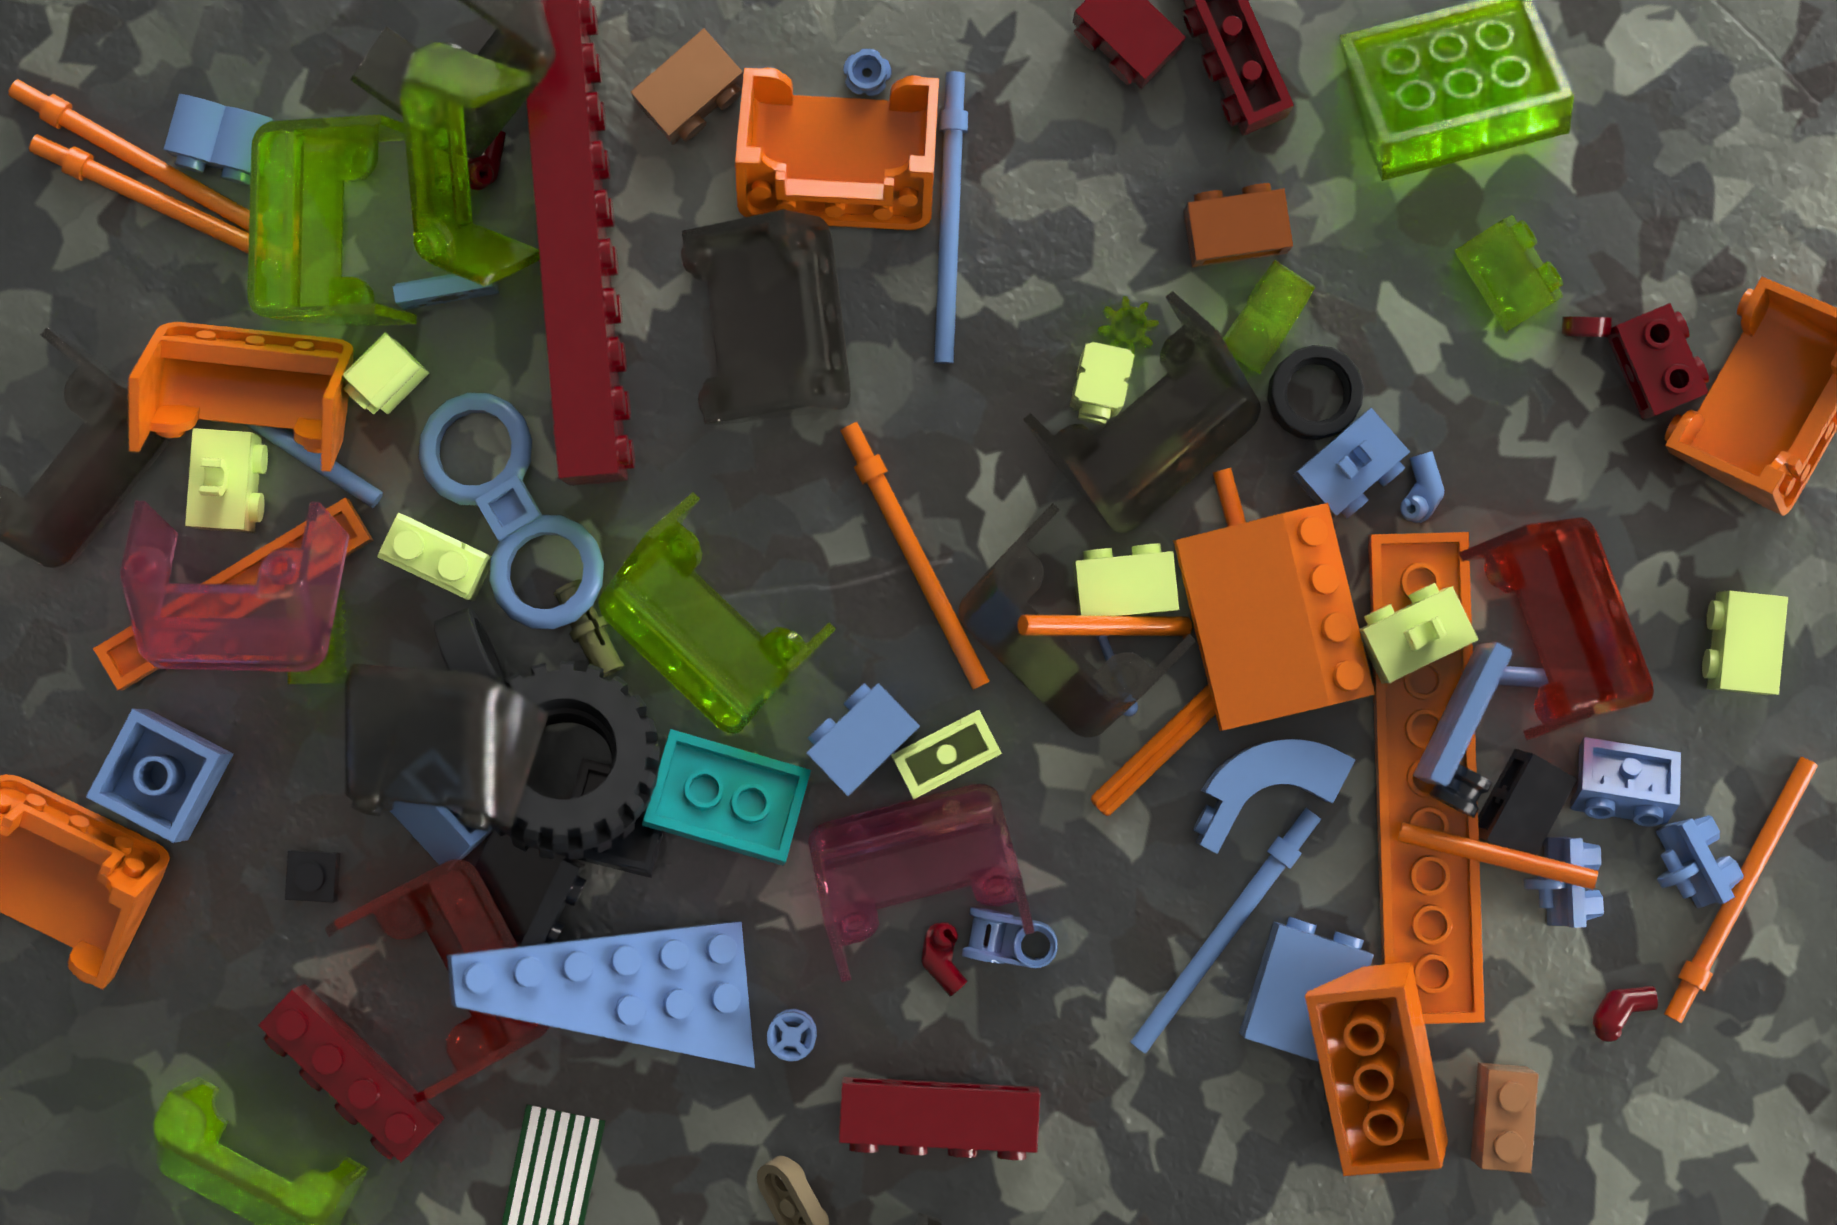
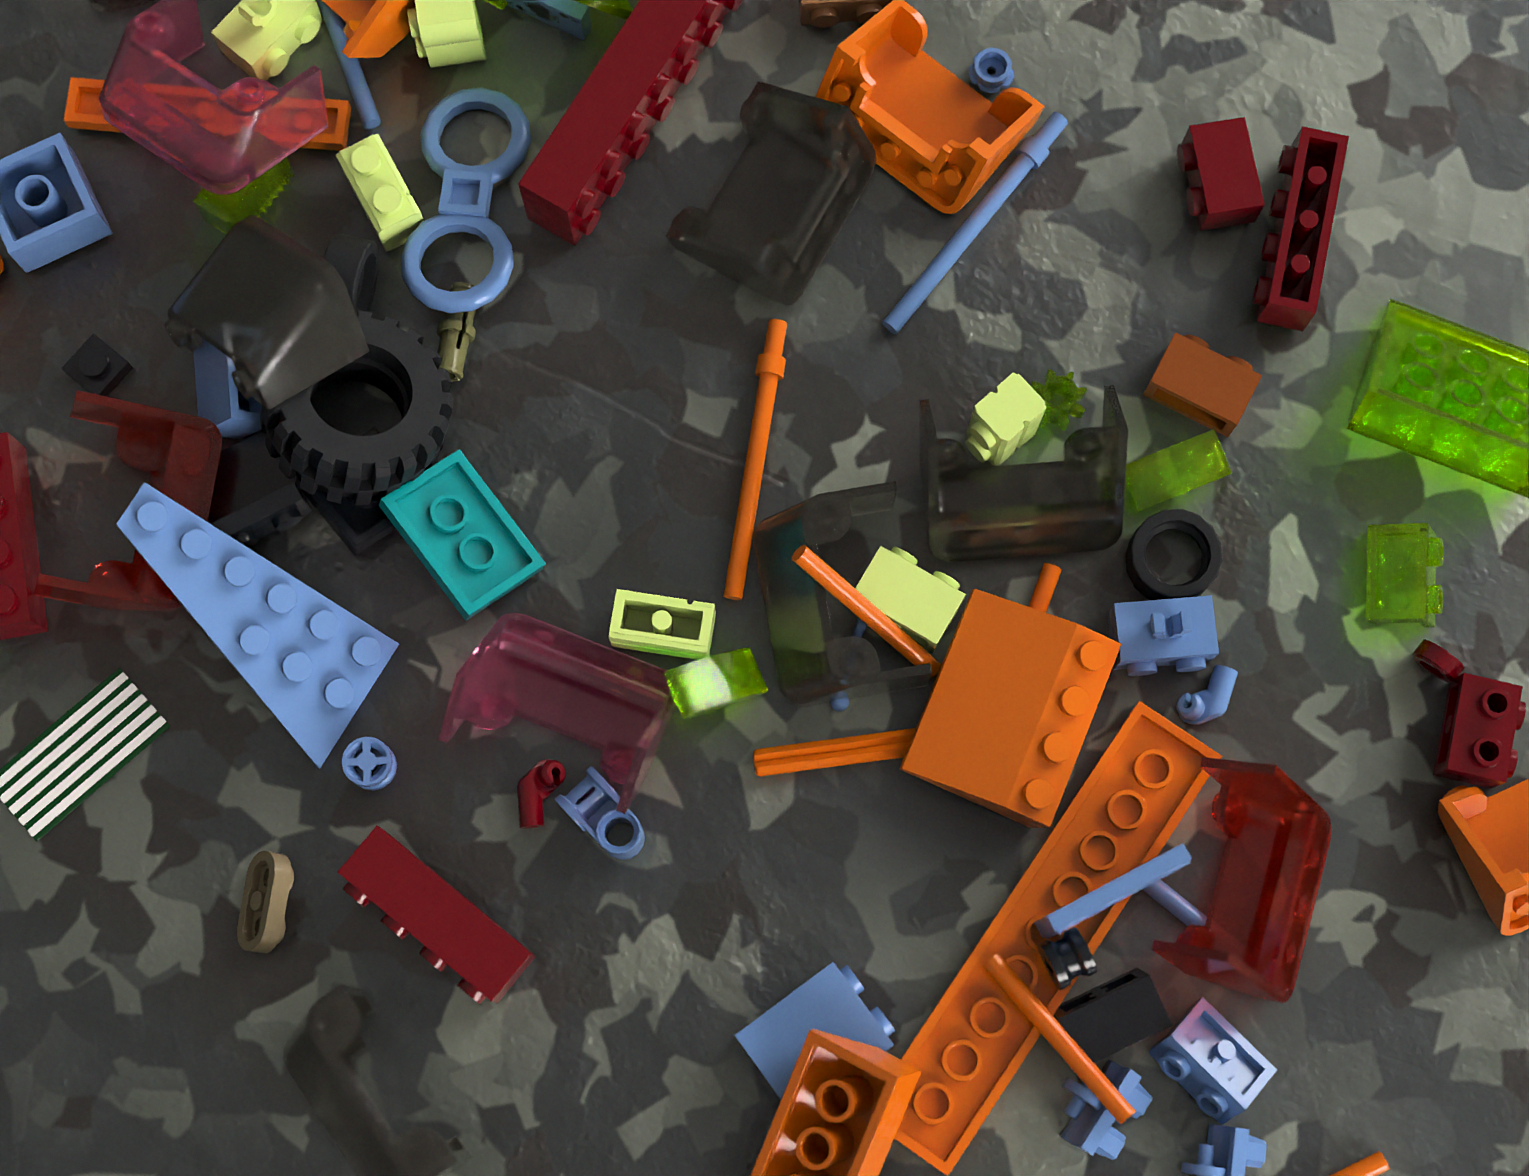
camera: 35 degrees right, 10 degrees down
clear neon green windscreen [598,492,836,734] -> none
medium blue brick [806,683,920,796] -> none
medium blue bar [1130,808,1321,1054] -> none
medium blue arch [1193,739,1355,854] -> none
yellowish green brick [1359,583,1479,684] -> none
yellowish green brick [1702,591,1788,695] -> none
none -> clear neon green slope [664,647,768,719]

